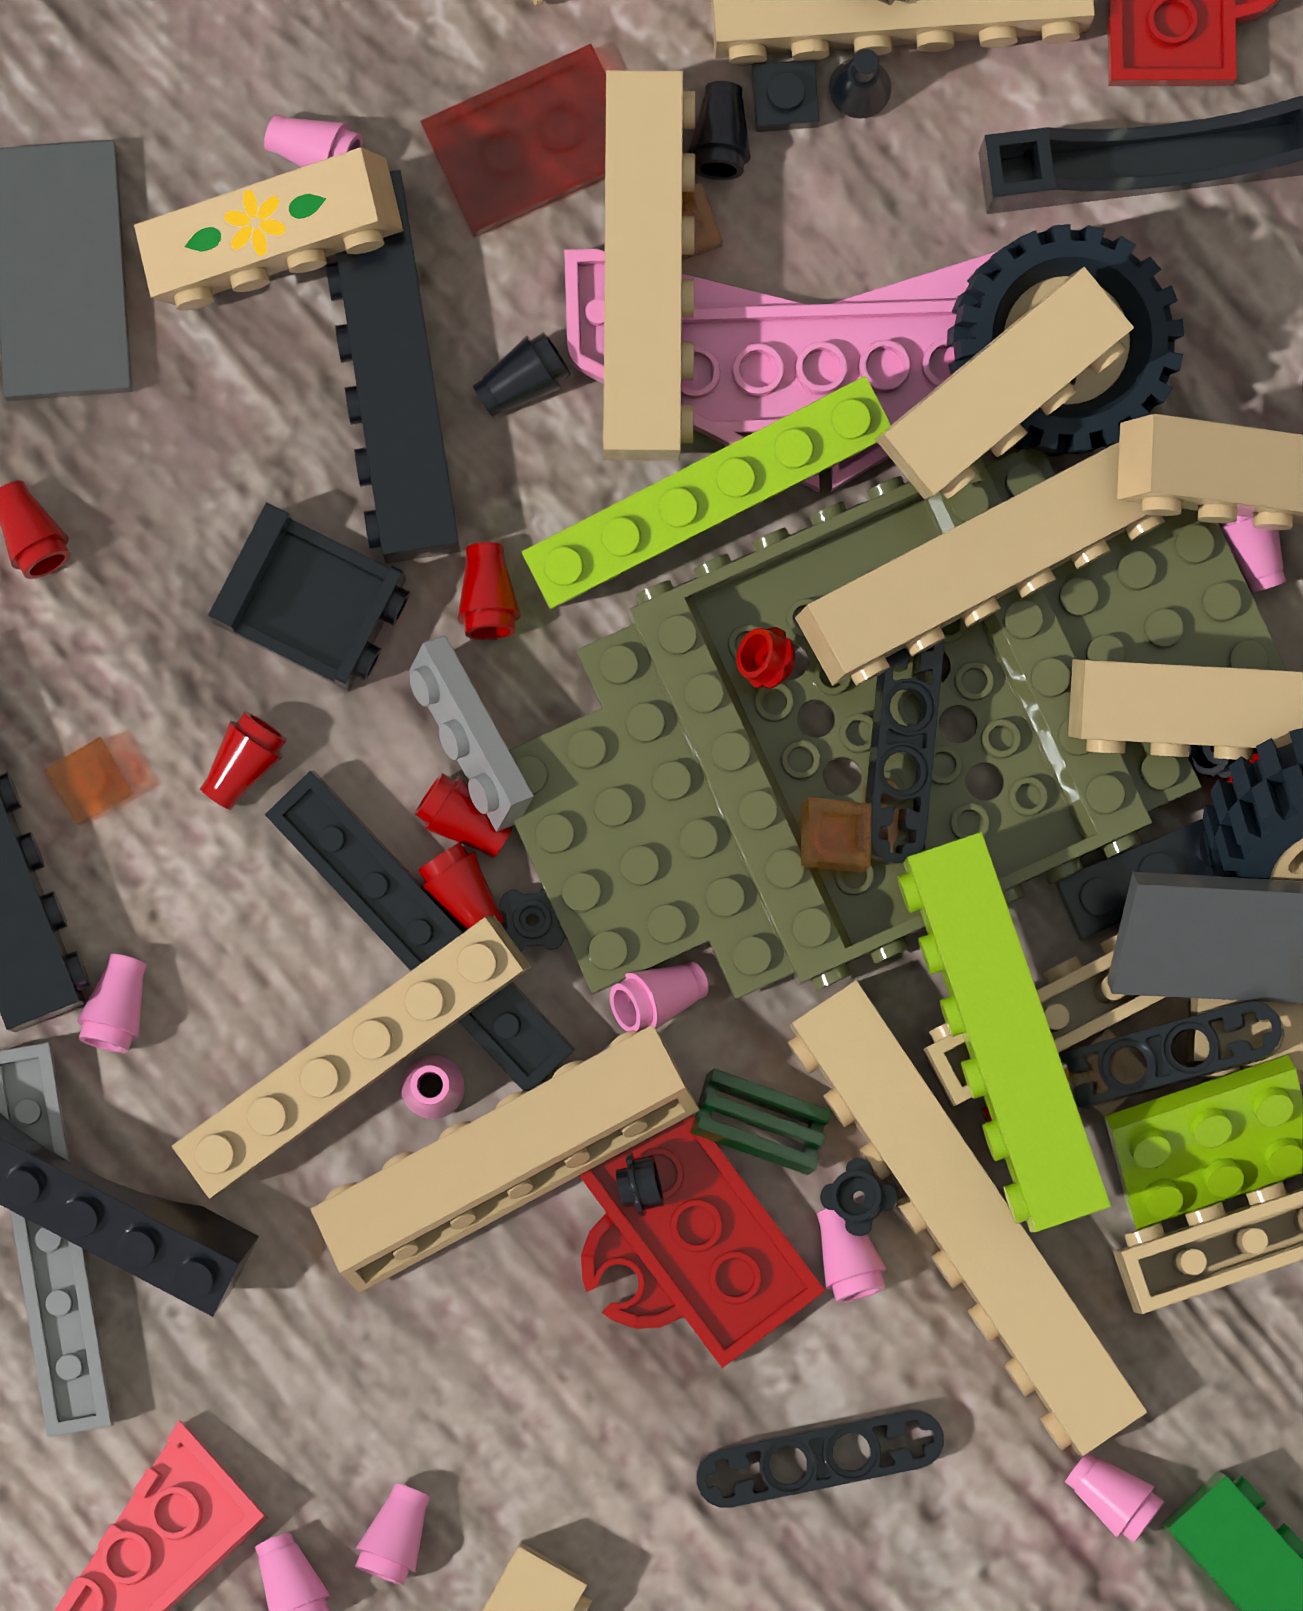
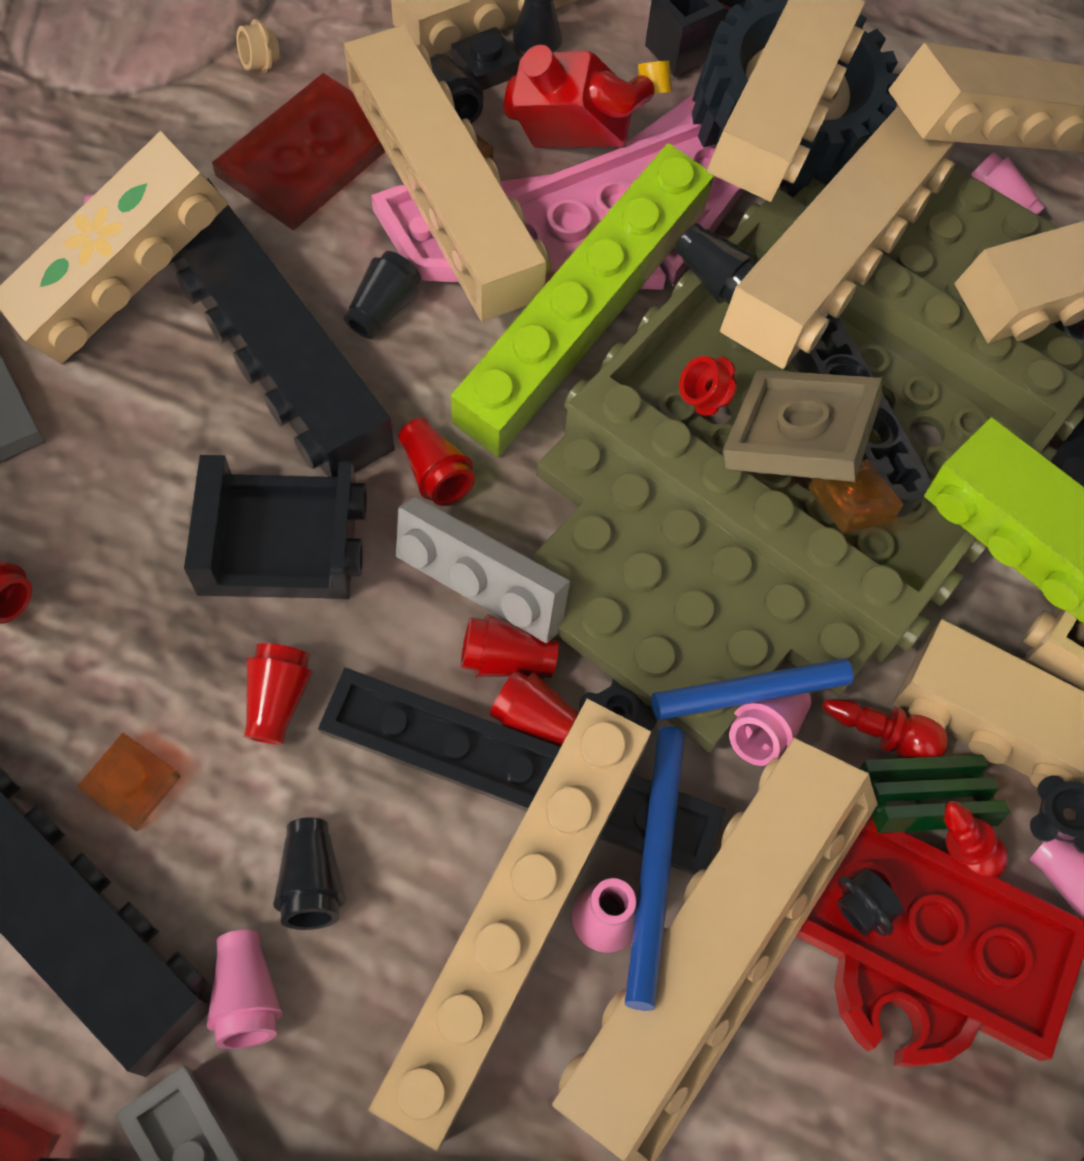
camera: 25 degrees left, 20 degrees down
none -> black cone [273,817,346,930]
none -> red torso [503,45,672,148]
none -> blue bar [624,726,685,1011]
none -> blue bar [651,658,853,720]
none -> black cone [675,223,758,304]
none -> dark tan plate [723,370,882,482]
none -> red bar [823,699,948,758]
none -> red bar [944,801,1008,878]

